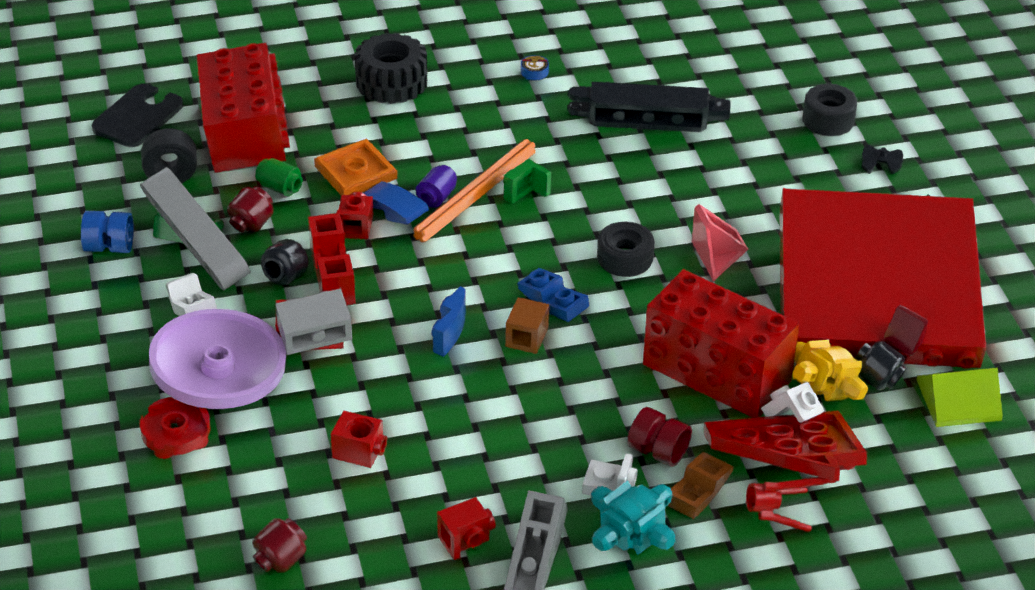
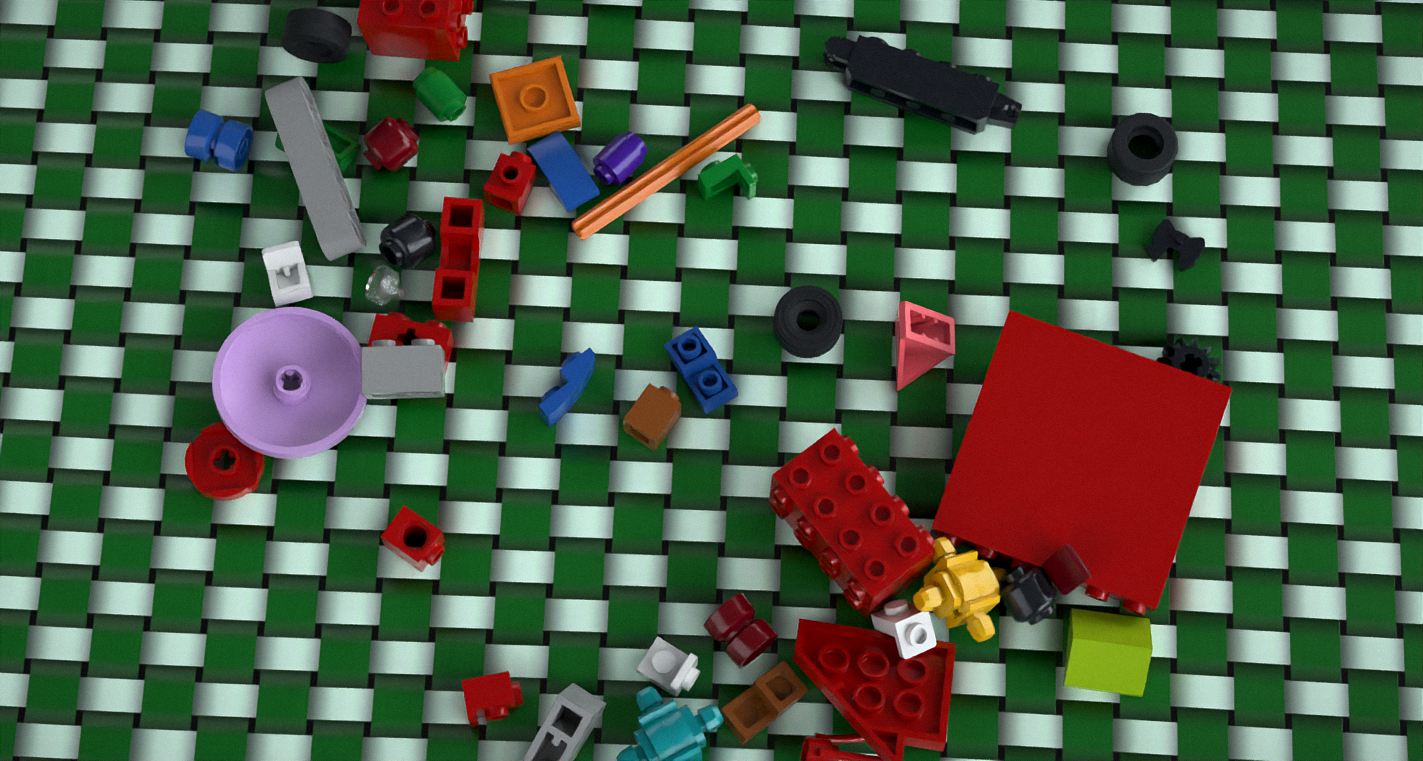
camera: 15 degrees right, 30 degrees up
dark red head [252,518,307,573] -> none
none -> clear tile [365,265,405,306]

